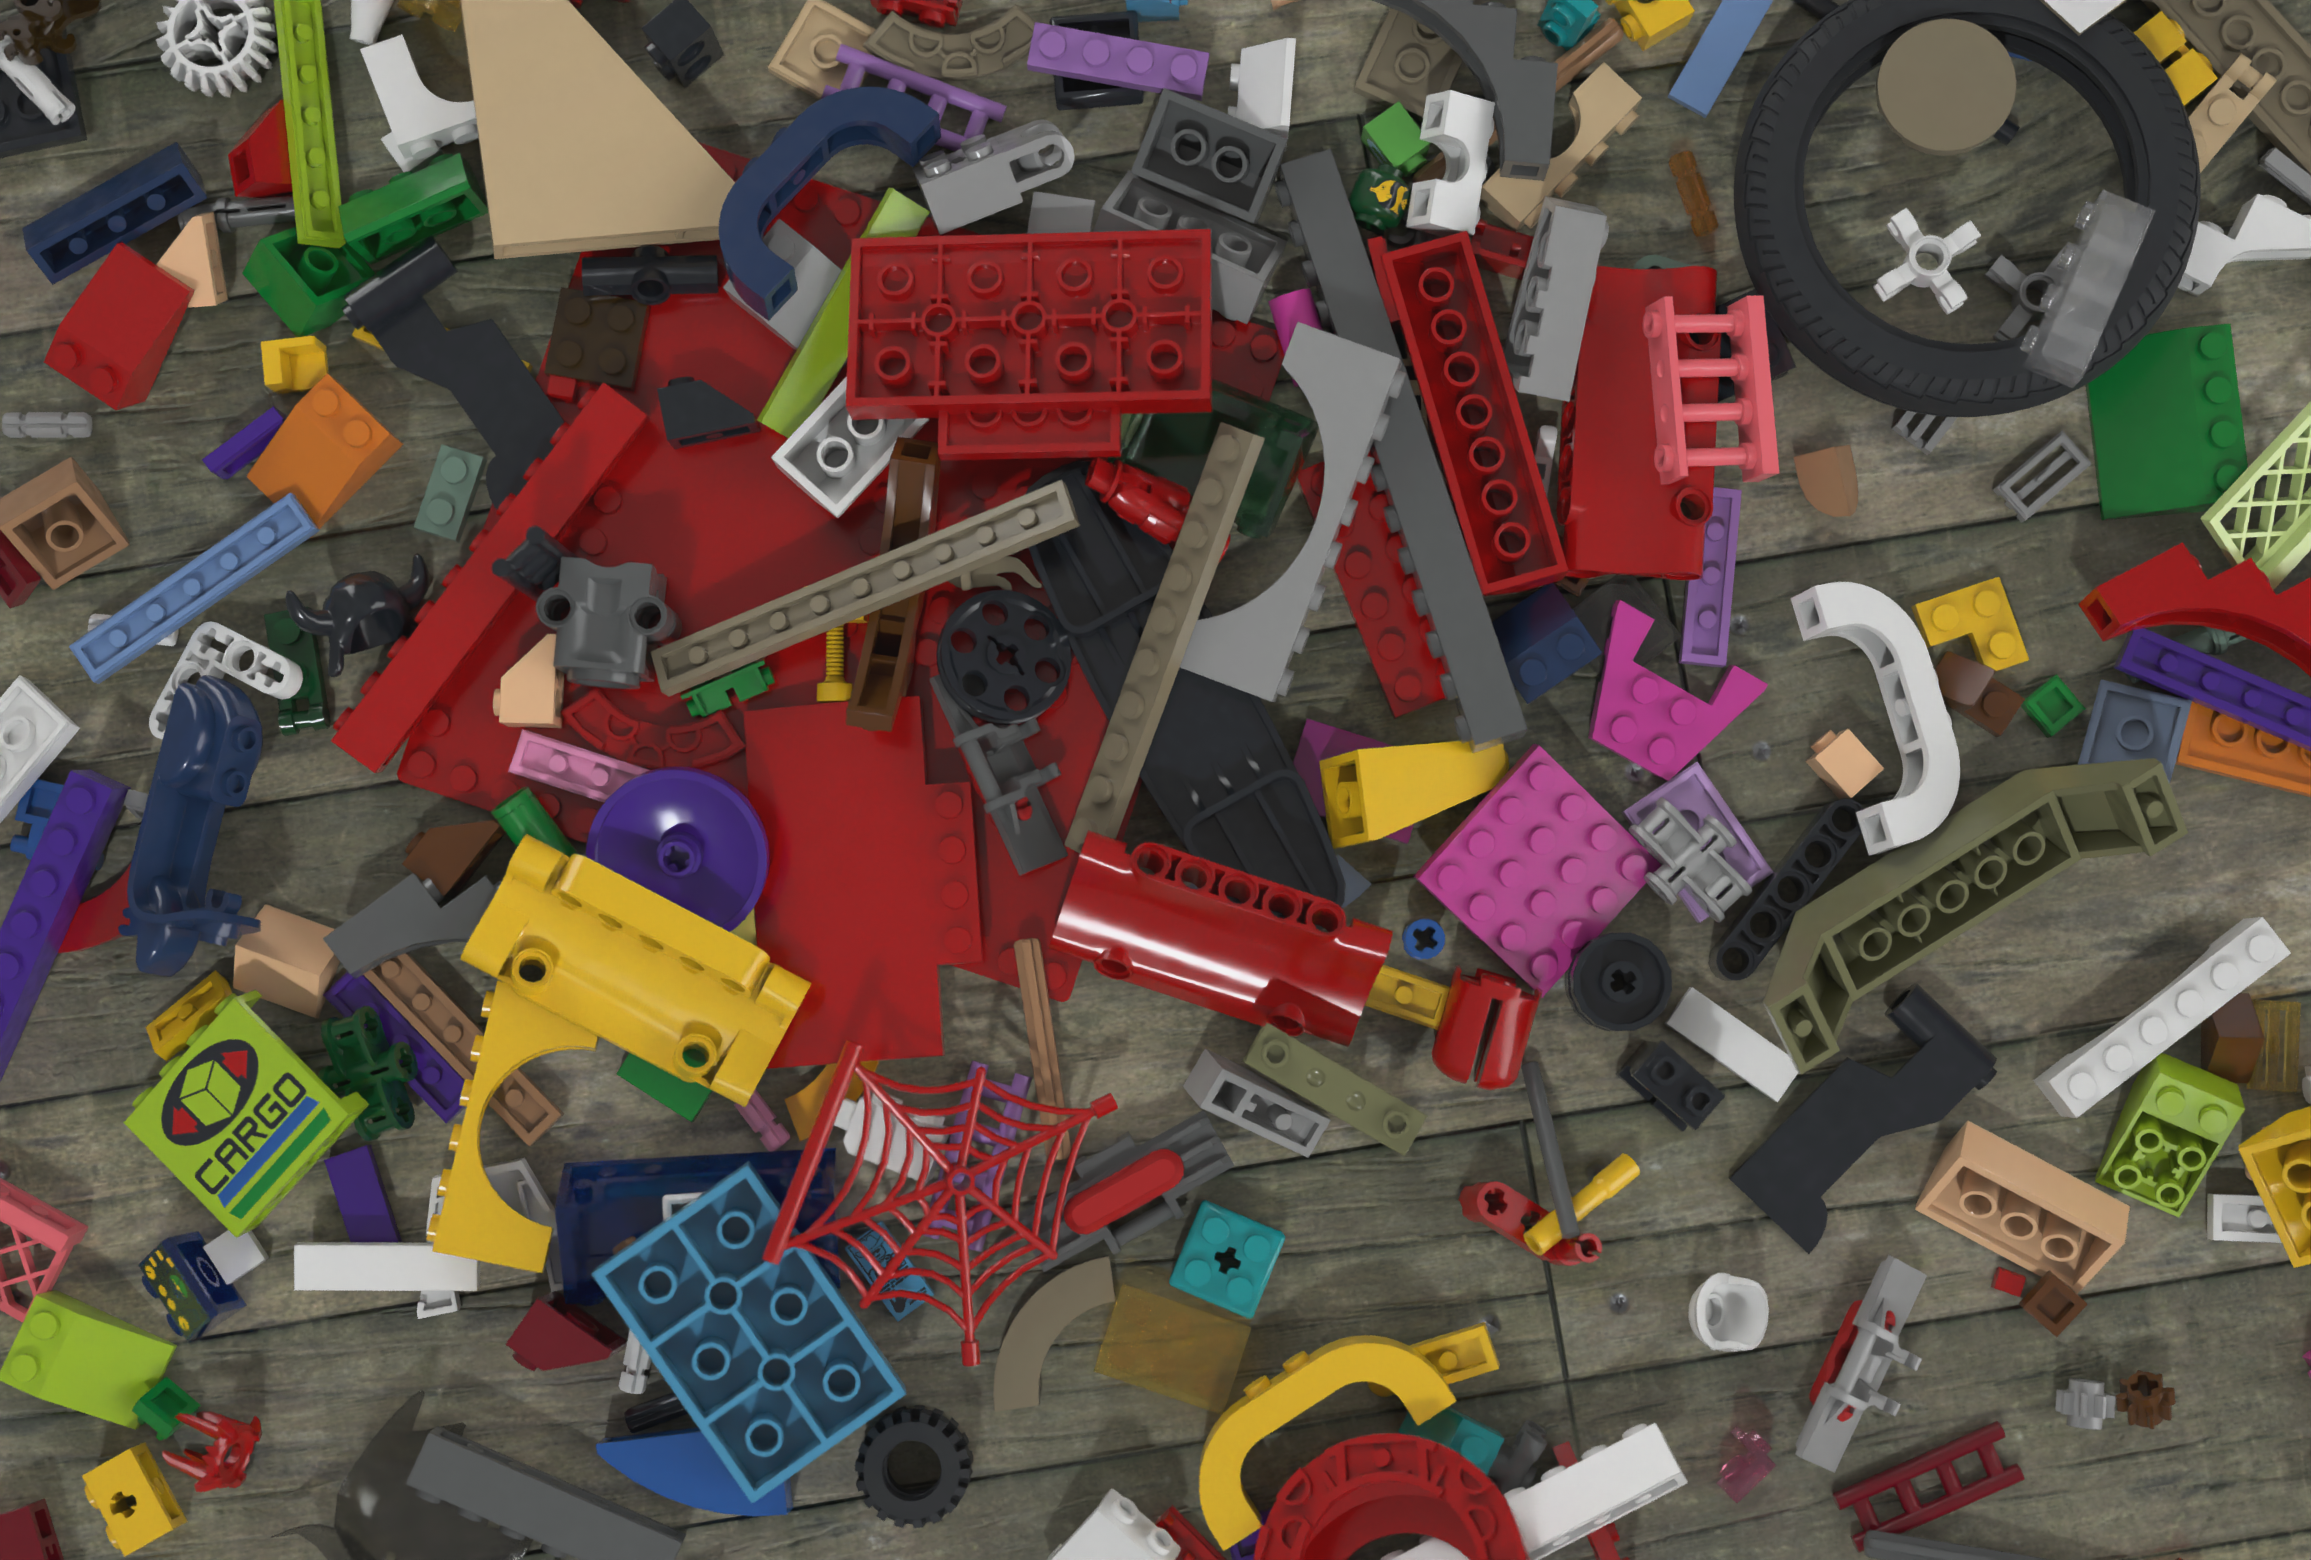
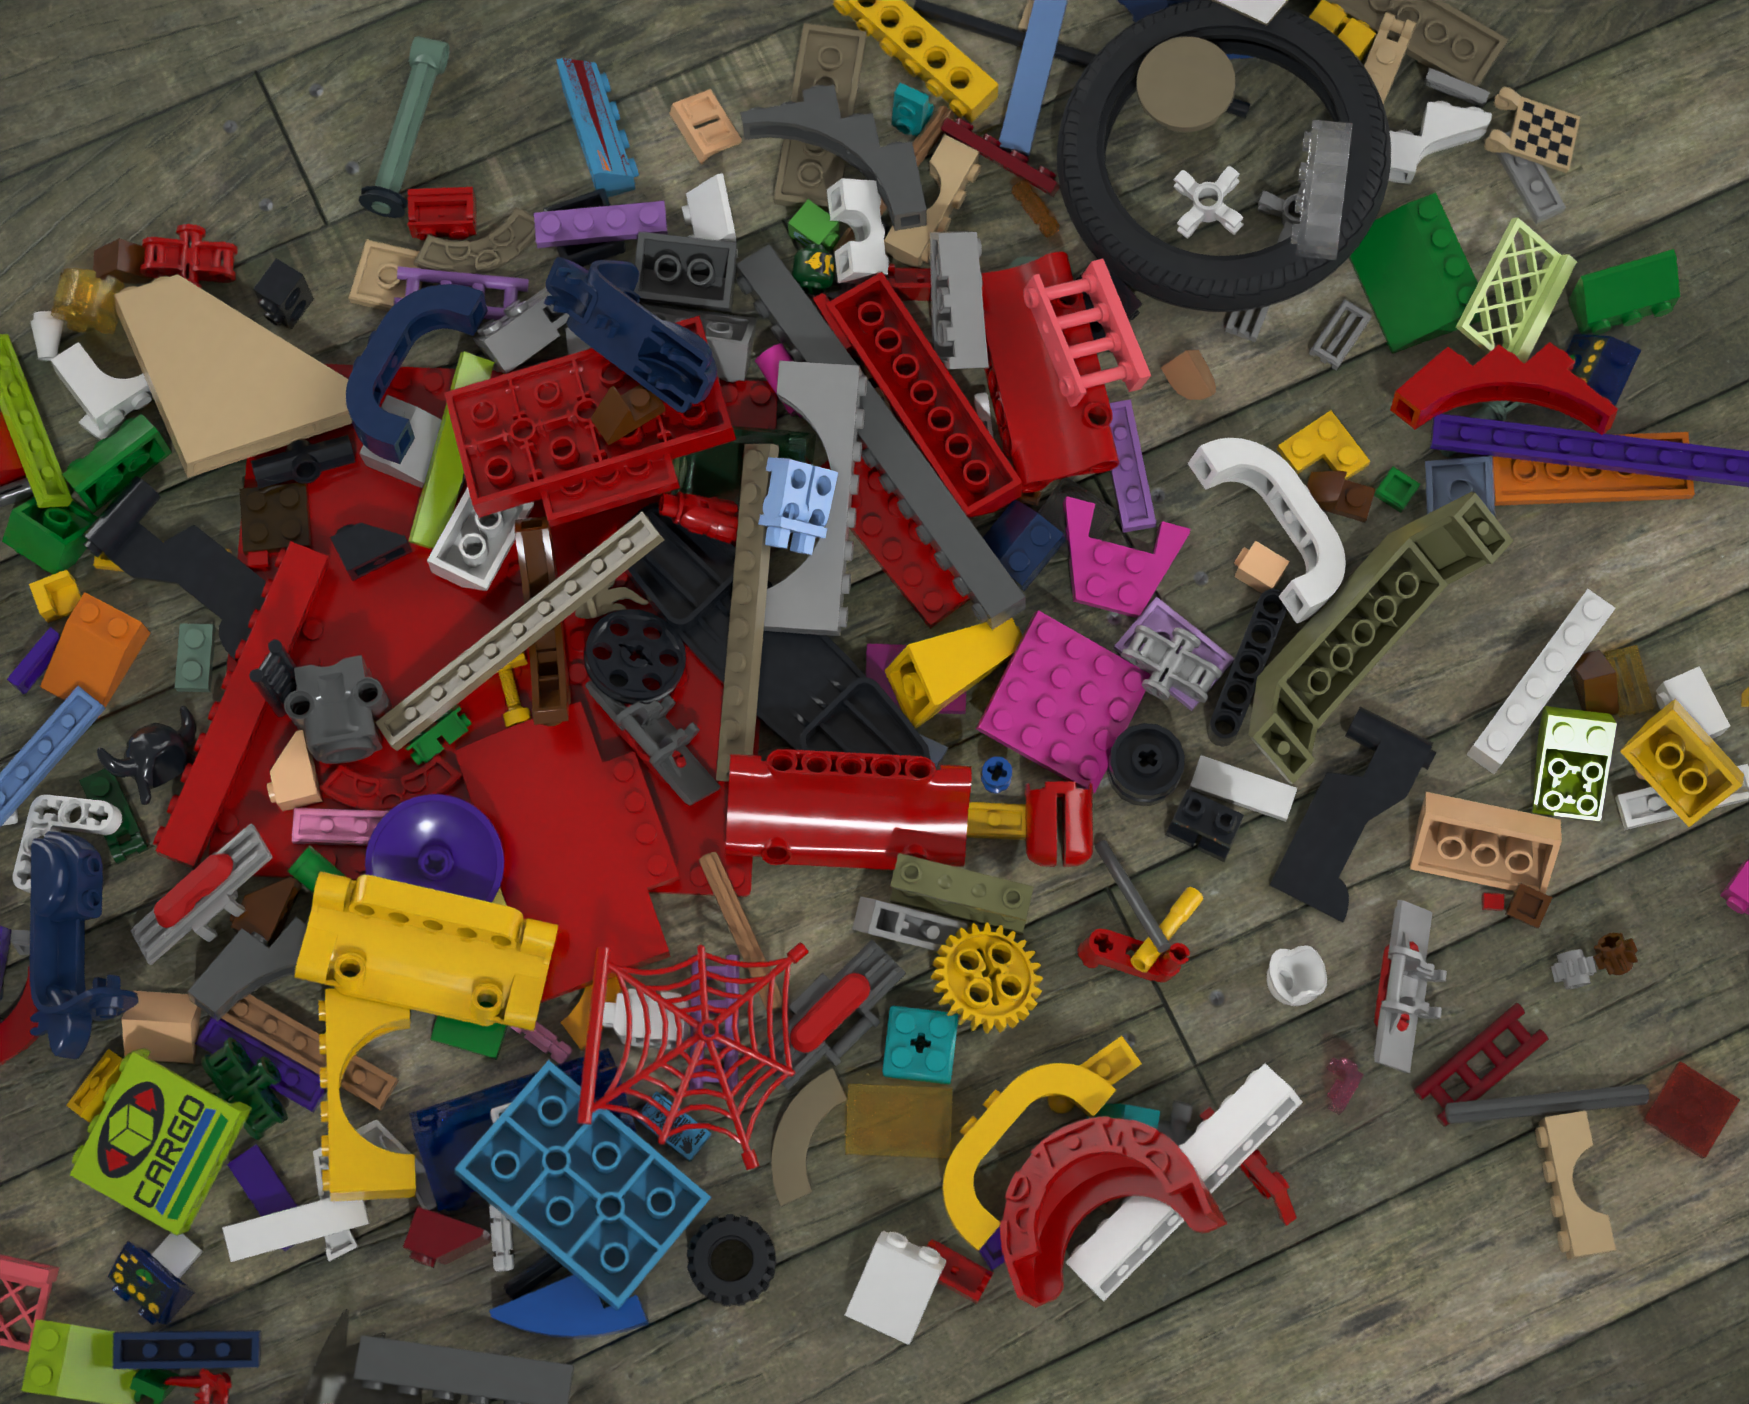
camera: 20 degrees left, 10 degrees down
none -> dark blue brick [113,1330,261,1369]
none -> light grey piece [130,824,273,965]
none -> dark blue piece [544,257,717,413]
none -> reddish brown slope [591,384,666,445]
none -> light blue hips [758,457,838,555]
none -> yellow gear [931,922,1043,1034]
none -> dark red plate [940,117,1060,198]

